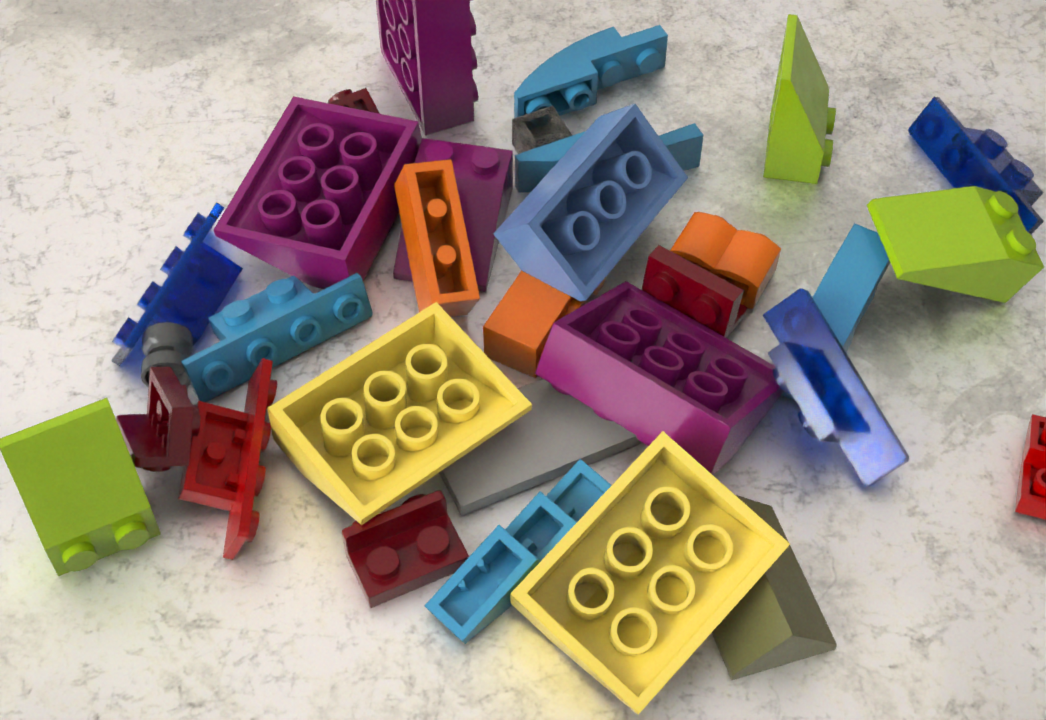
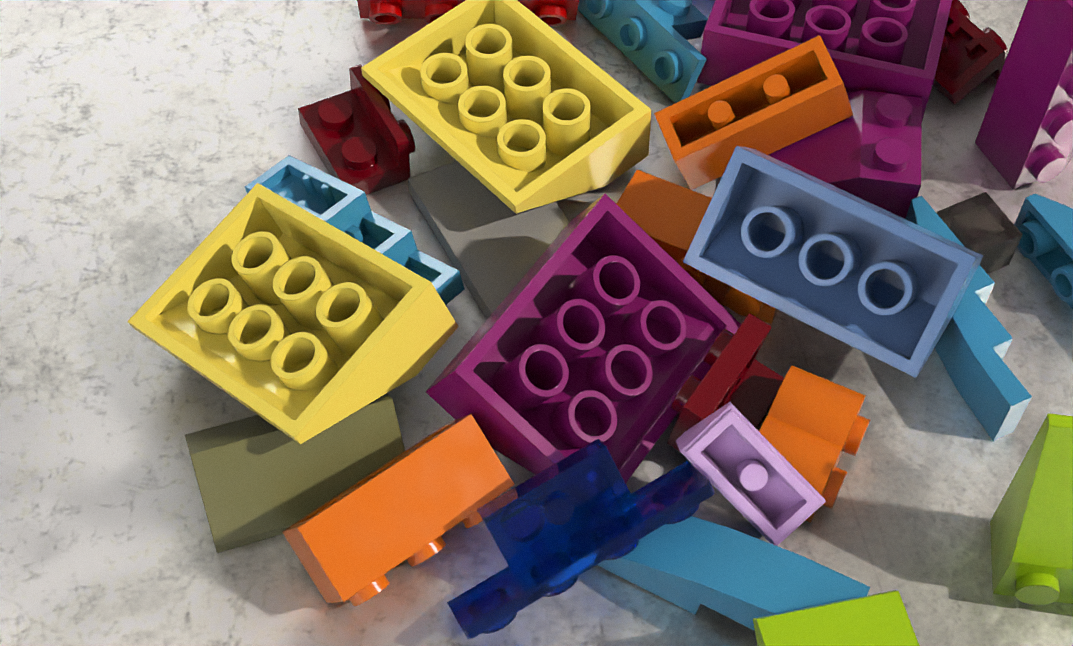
camera: 85 degrees right, 0 degrees up
none -> orange brick [282,414,515,606]
none -> lavender slope [676,402,826,546]

